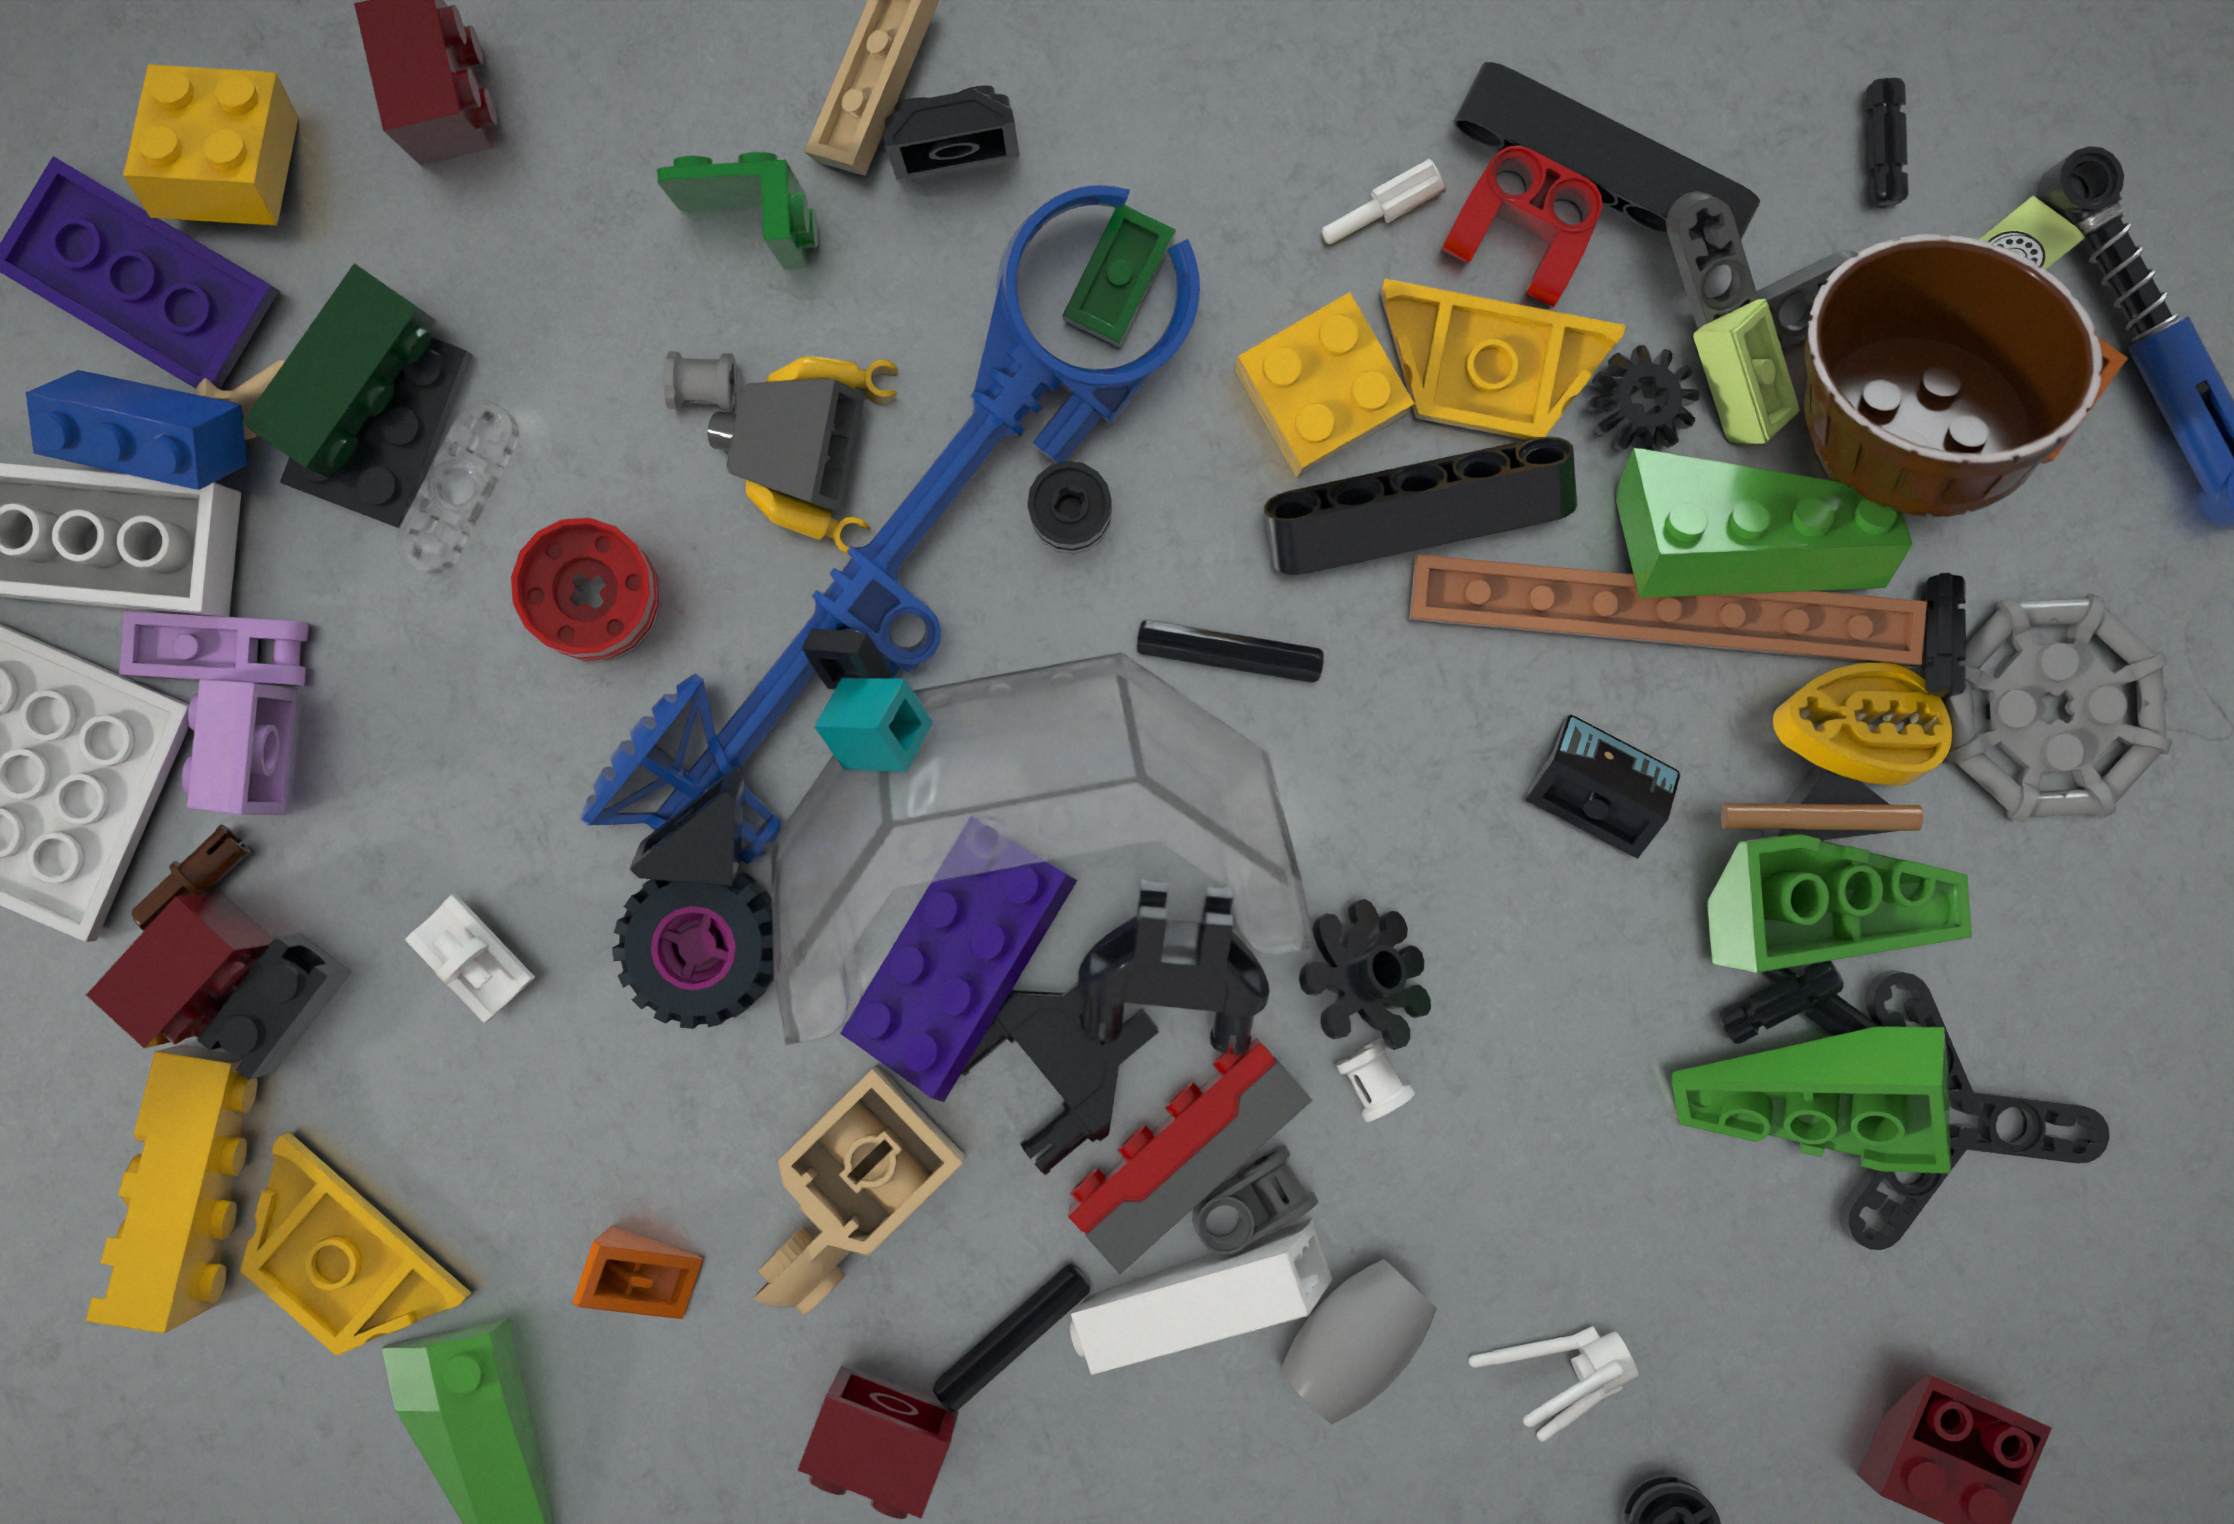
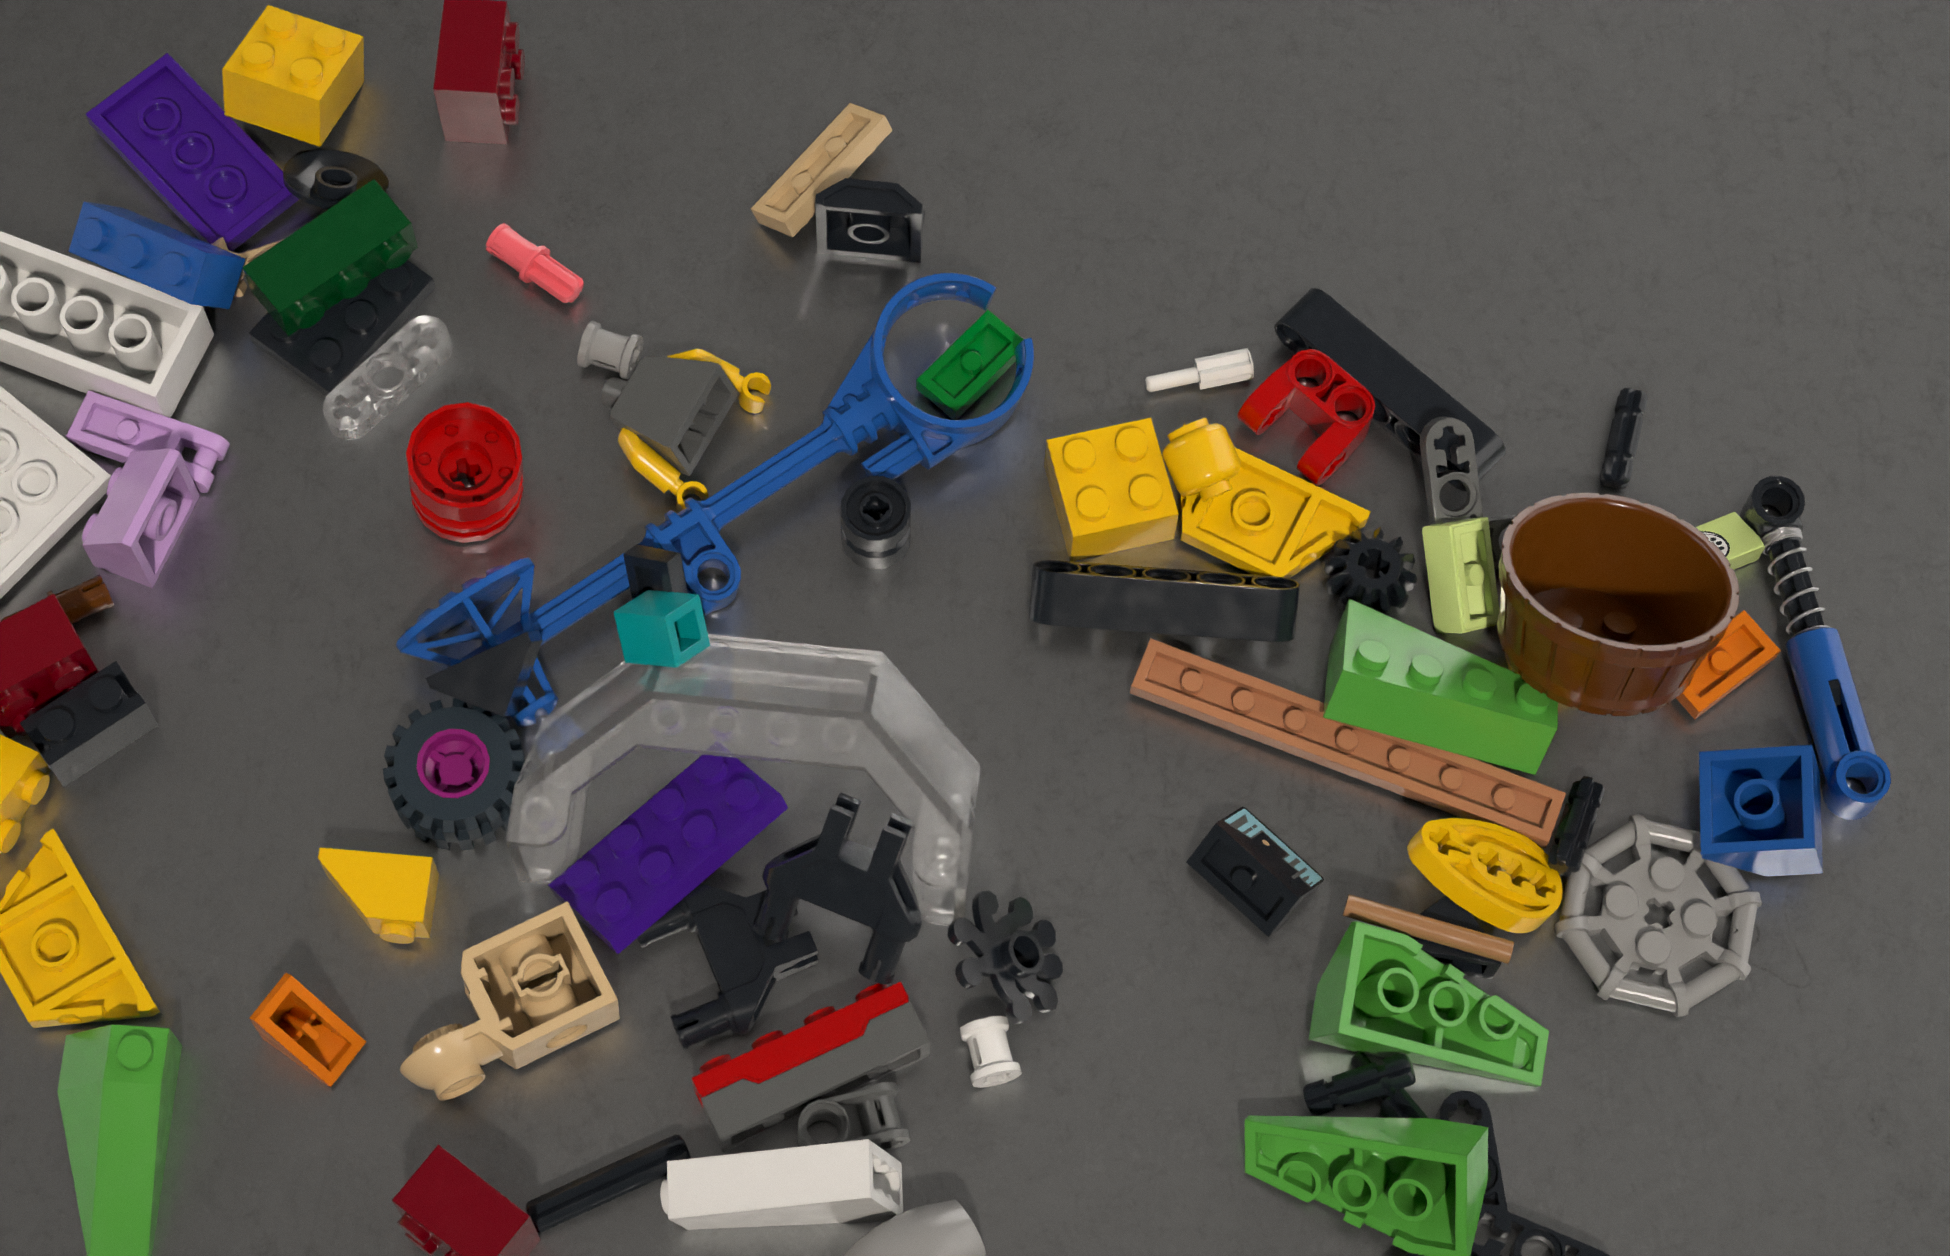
camera: 10 degrees right, 20 degrees down
white hips [405,894,535,1023] -> none
green bracket [657,152,818,268] -> none
black axle [1136,620,1324,683] -> none
none -> black dish [283,150,389,211]
none -> yellow slope [318,847,439,944]
none -> coral axle [486,223,584,303]
none -> yellow head [1162,417,1241,502]
none -> blue slope [1699,745,1823,877]

